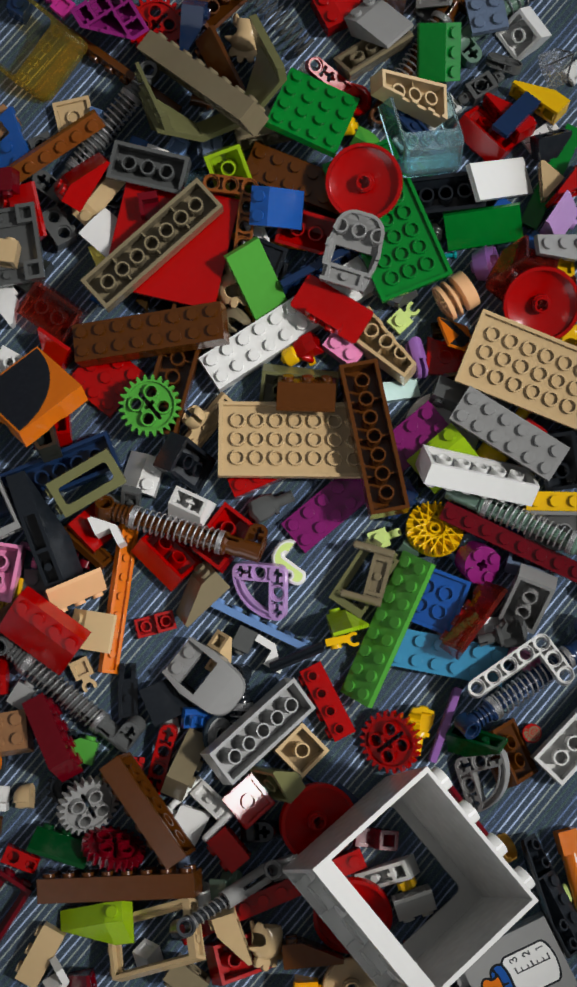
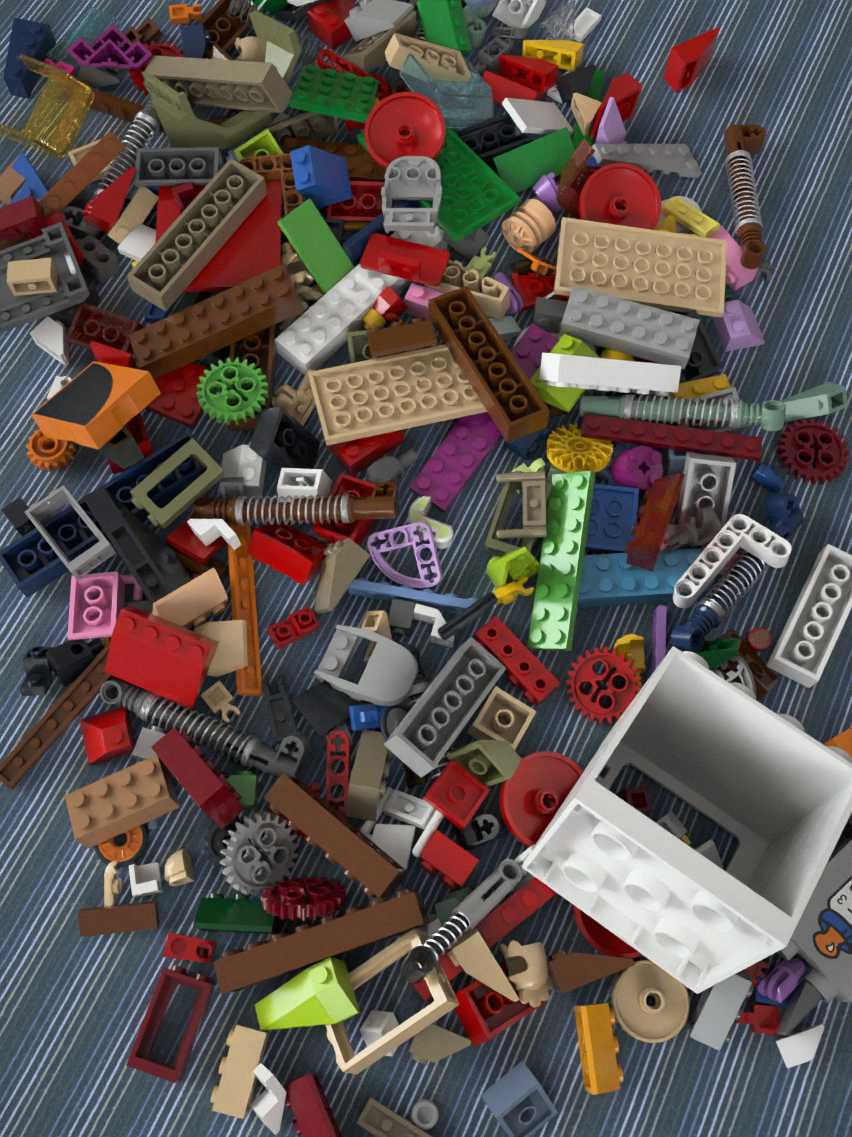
camera: 15 degrees left, 15 degrees down
dark blue tile [491,91,541,139] -> none

